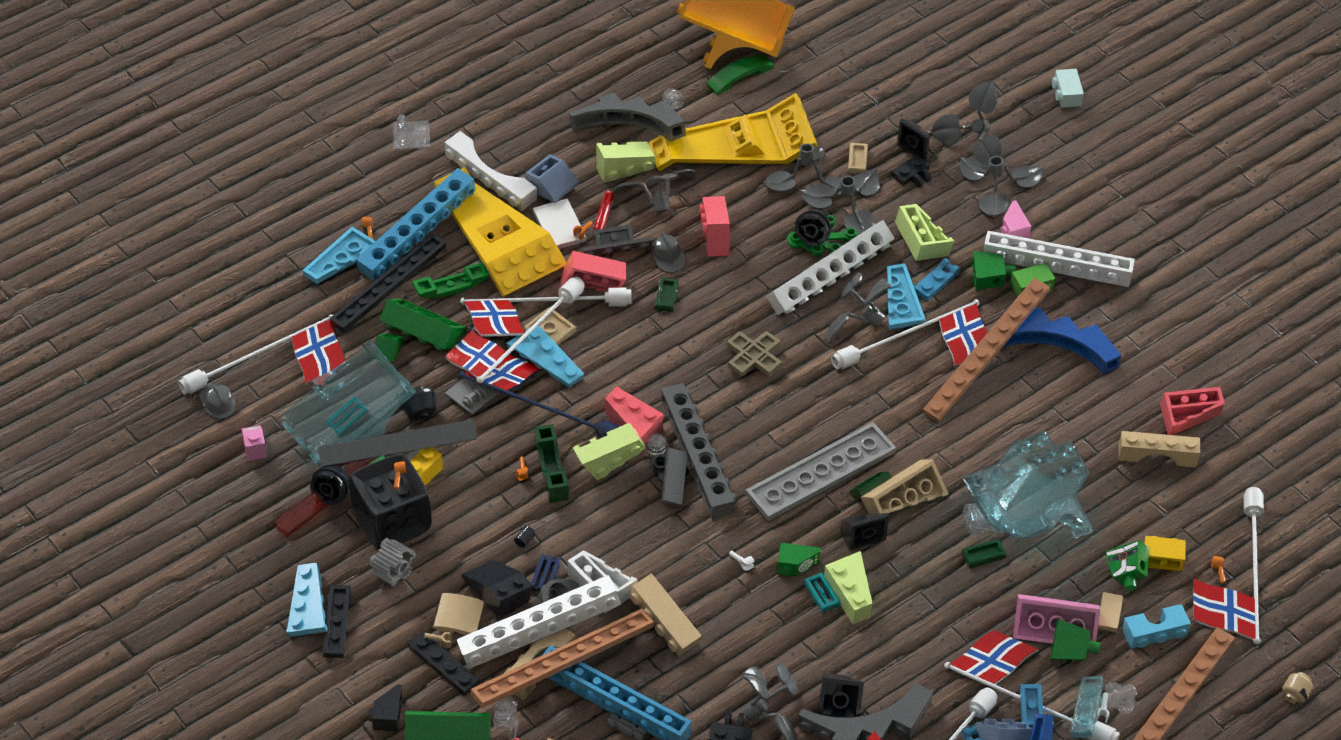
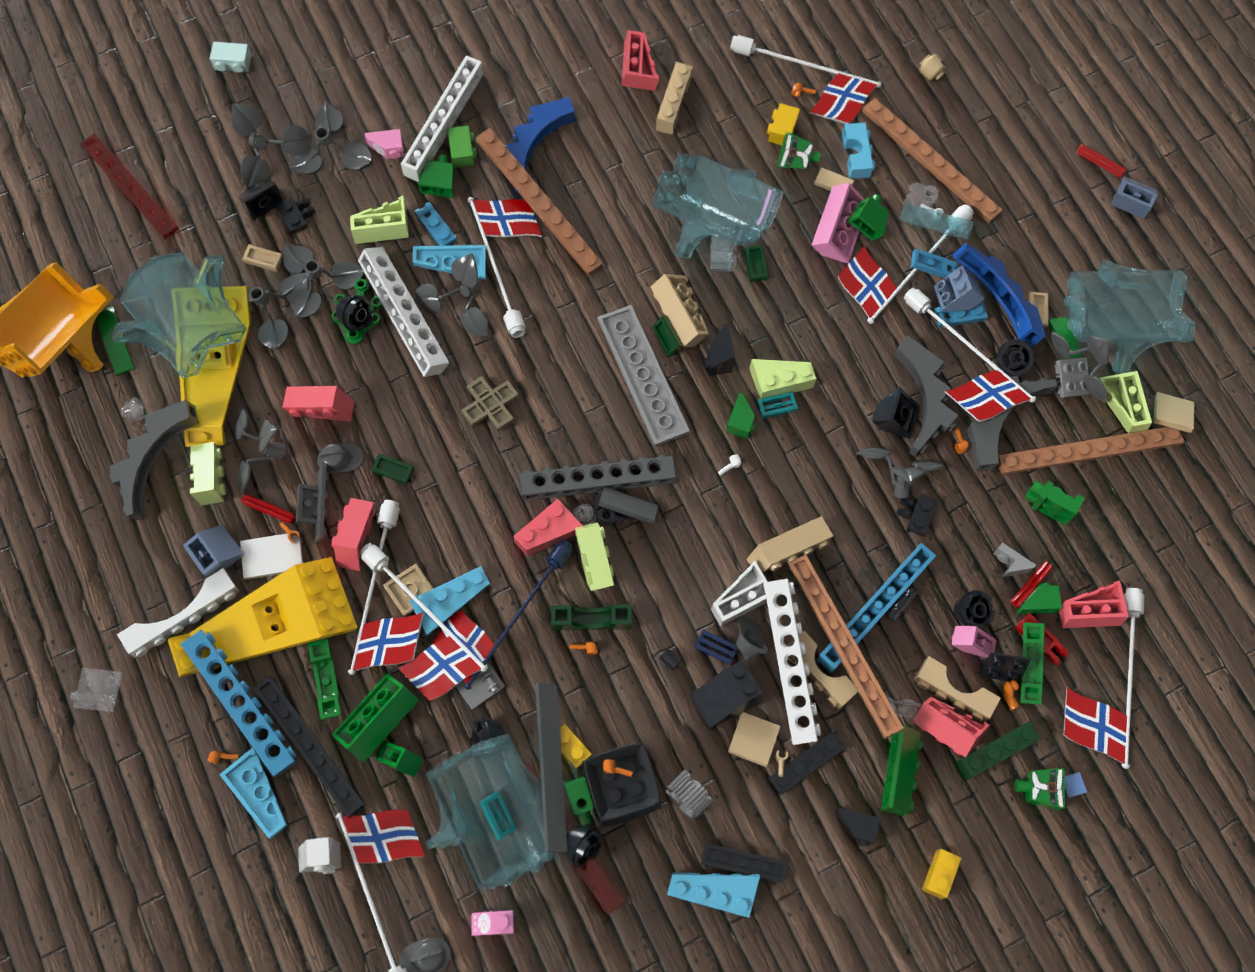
camera: 80 degrees left, 20 degrees up
none -> clear red tile [80,133,179,239]
none -> clear light blue cylinder [112,252,247,378]
none -> white wedge [298,837,341,874]

